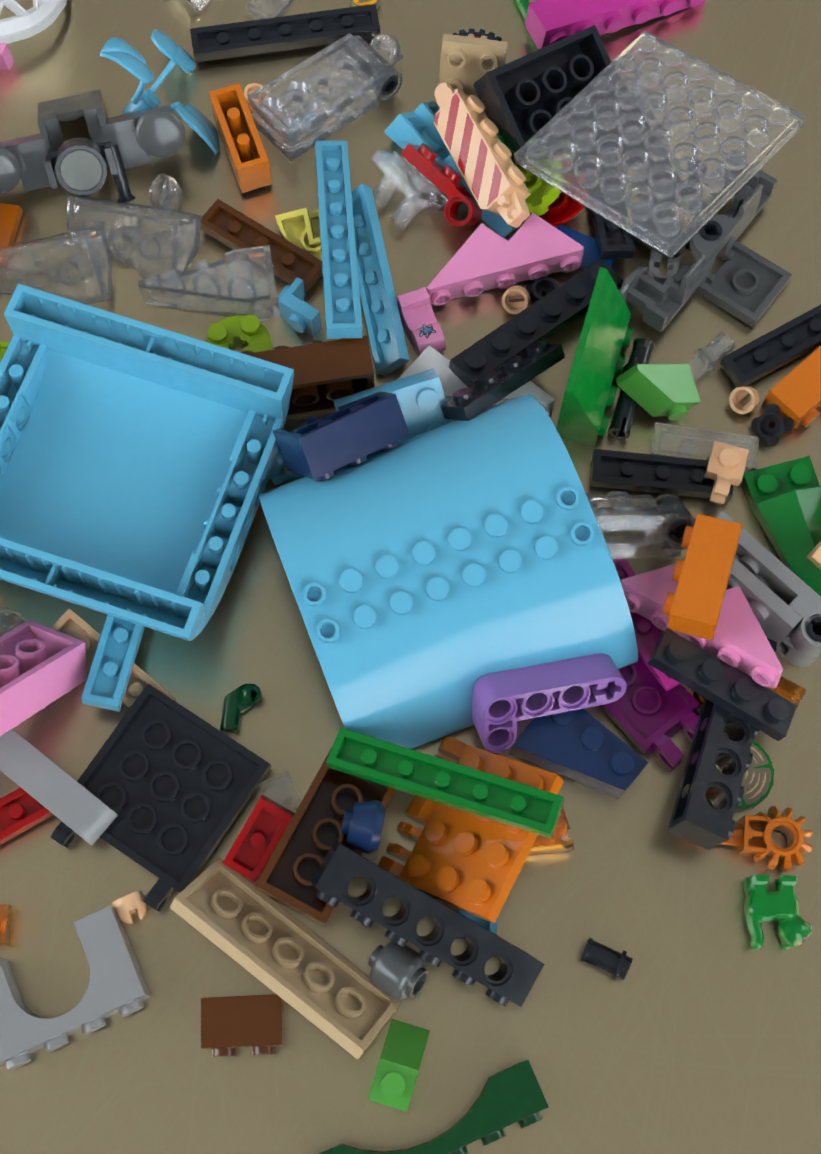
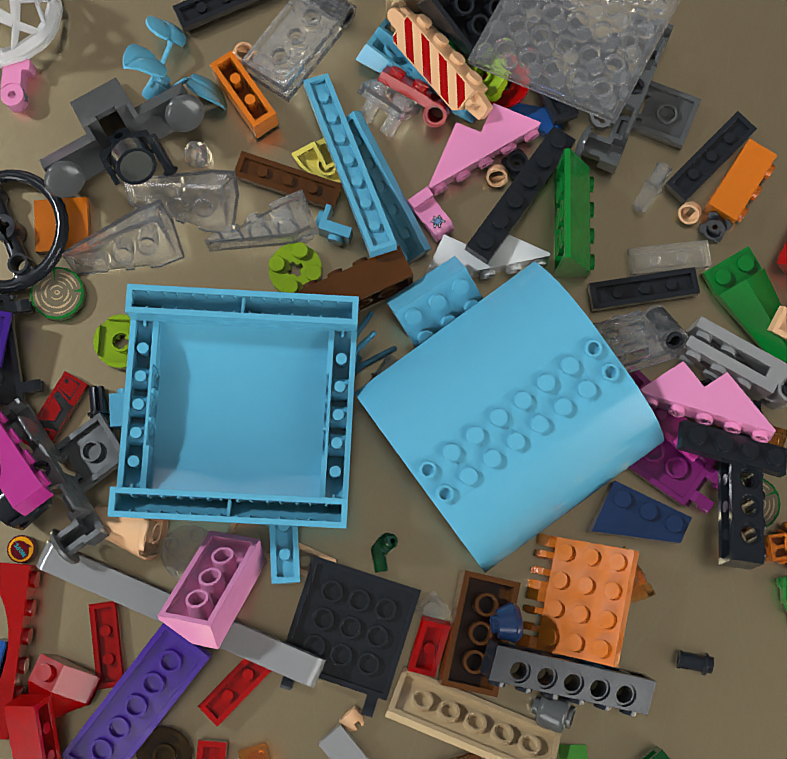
camera: 15 degrees left, 10 degrees up
dark blue wedge [273,391,410,481] -> none
green plate [326,727,564,839] -> none
black plate [441,341,565,421] -> none
medium lavender beam [472,653,627,753] -> none
black pin [608,338,655,439] -> none
bright green slope [616,364,700,420] -> none
orange brick [663,513,743,641] -> none
light nougat plate [705,441,749,505] -> none

